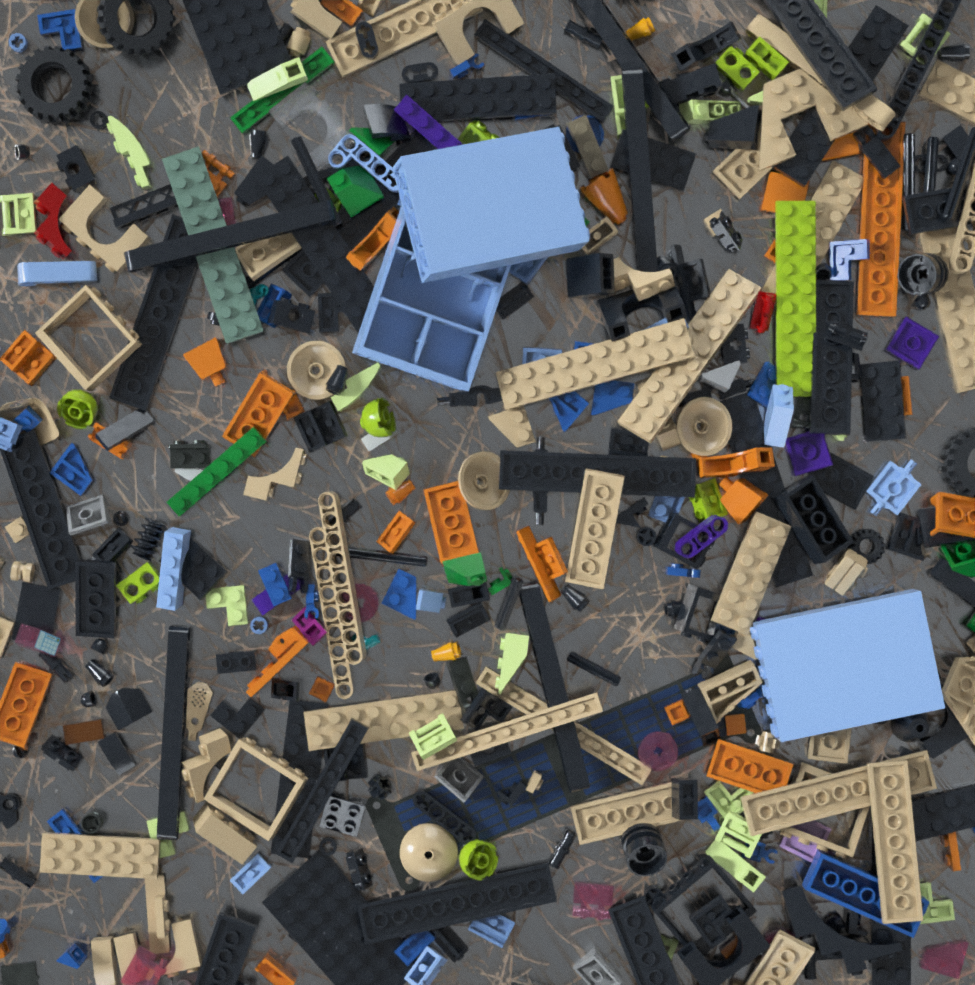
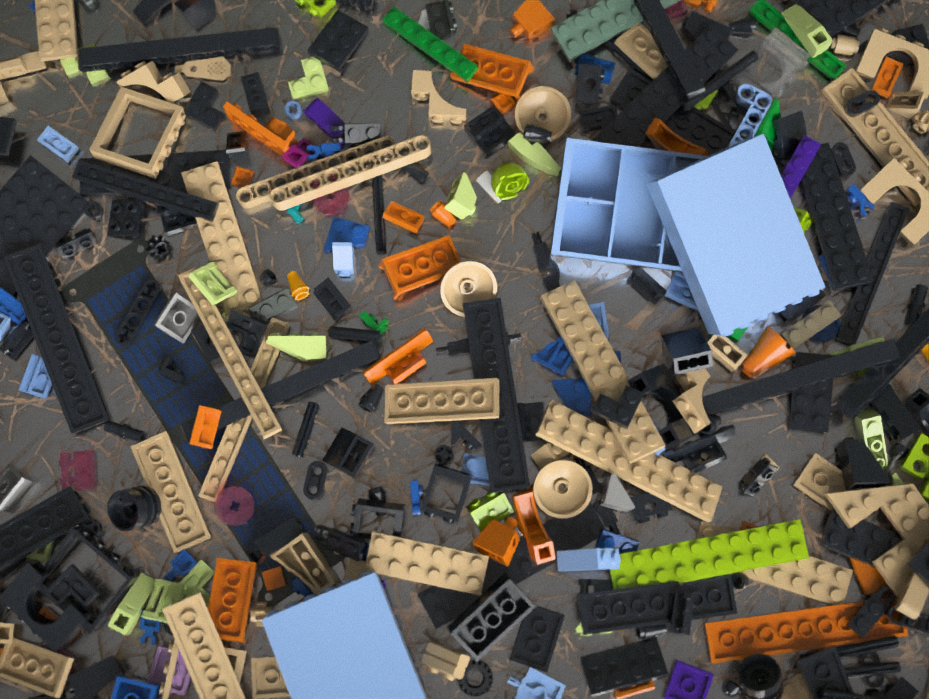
camera: 80 degrees right, 10 degrees down
light blue arch [156,527,191,611] -> none
tan wedge [192,801,257,865] -> none
teal arm [250,284,269,307] -> none
blue plate [258,563,292,606] -> none
green slope [327,165,384,217] -> none
tan dish [400,823,458,882] -> none
green slope [442,552,488,586] -> none
black slope [448,582,490,608] -> none
lime cylinder [459,839,498,881] -> none
tan wing [488,406,536,448] -> none
tan plate [526,770,543,793] -> none
orange tile [664,699,690,726] -> none
black hinge [671,778,698,820] -> none
dark purple beam [675,515,728,558] -> none
red hinge [749,291,776,333] -> none
orange slope [761,172,810,213] -> none
dark purple plate [785,431,834,476] -> none
plate [829,239,870,281] -> none
none -> orange hinge [190,405,221,449]
none -> black plate [303,461,328,500]
none -> black slope [322,427,375,480]
none -> black plate [591,385,644,429]

